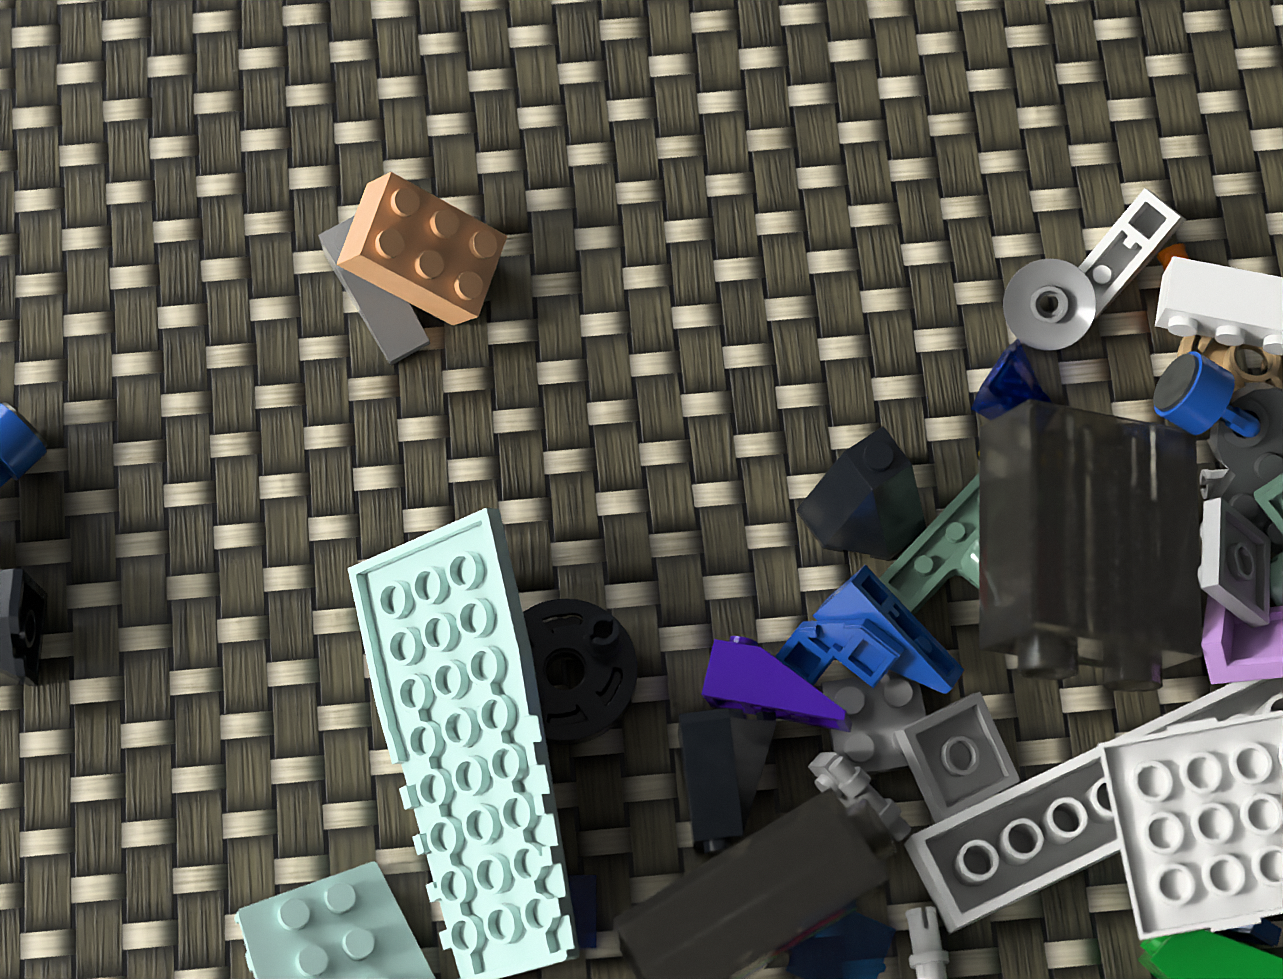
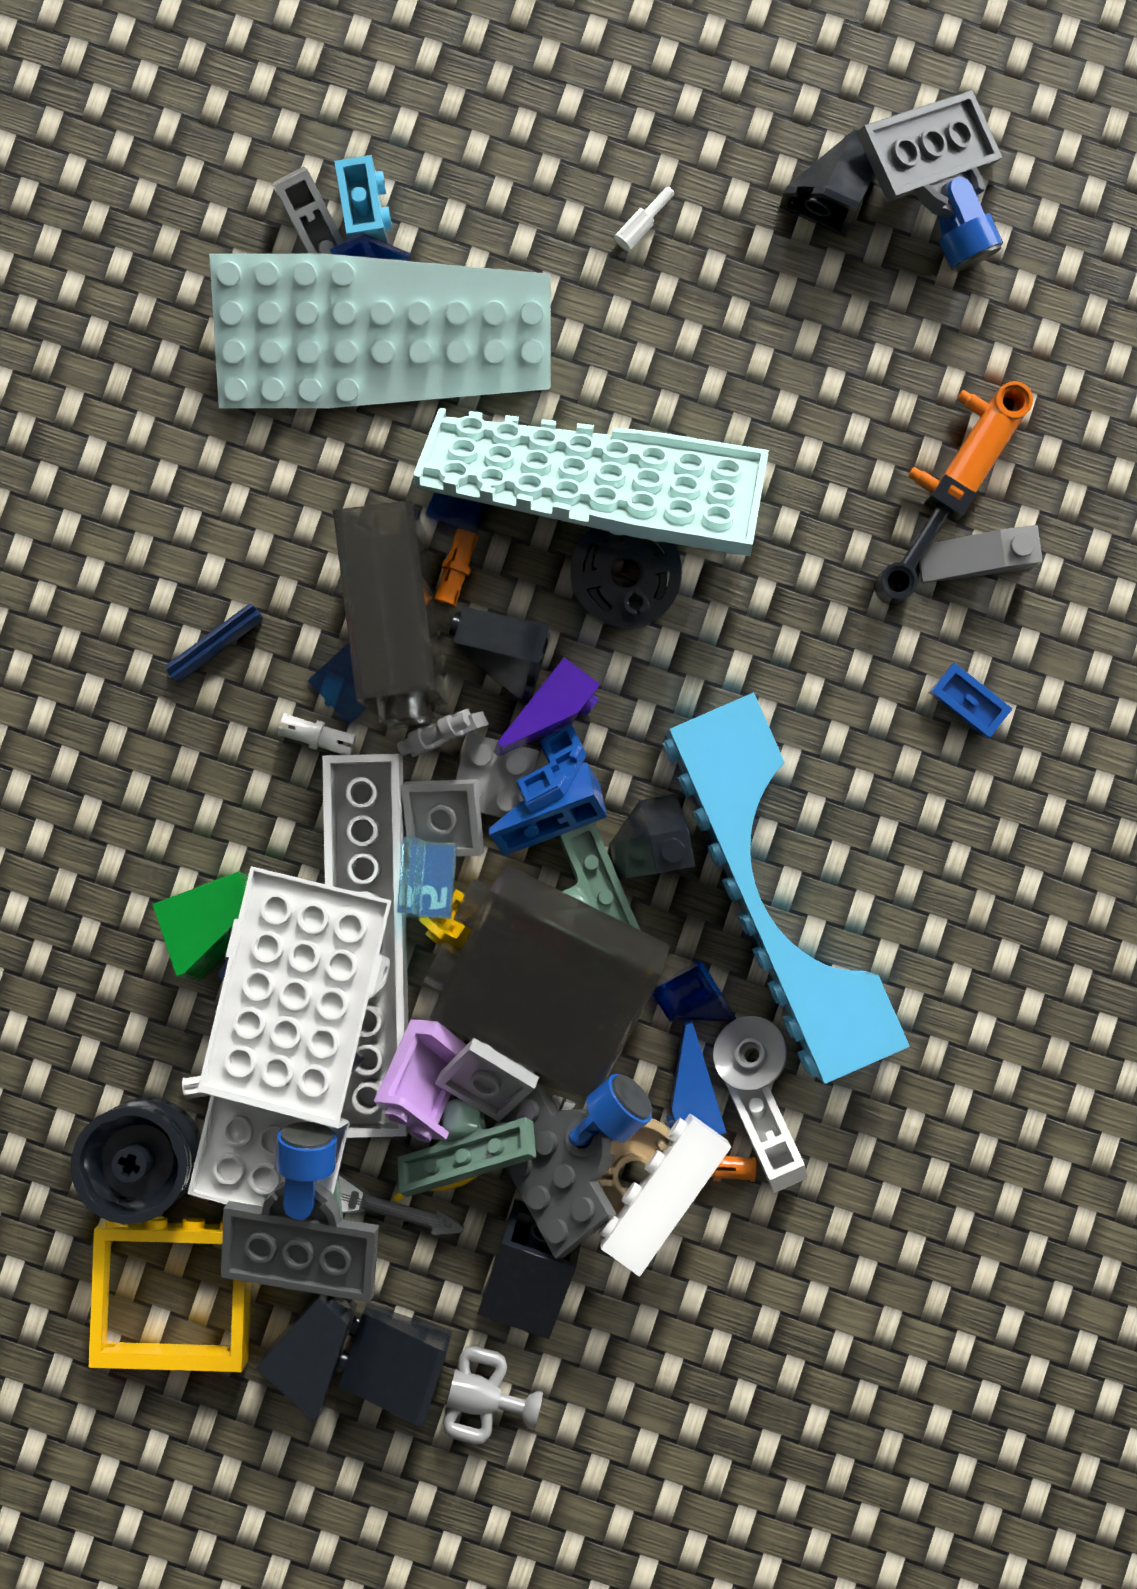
camera: 115 degrees right, 15 degrees up
light nougat brick [336,172,507,326] -> none
none -> clear light blue panel [397,837,457,919]
none -> yellow bracket [419,889,487,949]
none -> orange pin [434,529,479,607]
none -> white axle [614,187,674,252]
none -> medium azure arch [662,692,910,1084]
none -> blue slope [666,1020,726,1135]
none -> orange piece [874,381,1033,605]
none -> blue plate [928,662,1013,739]

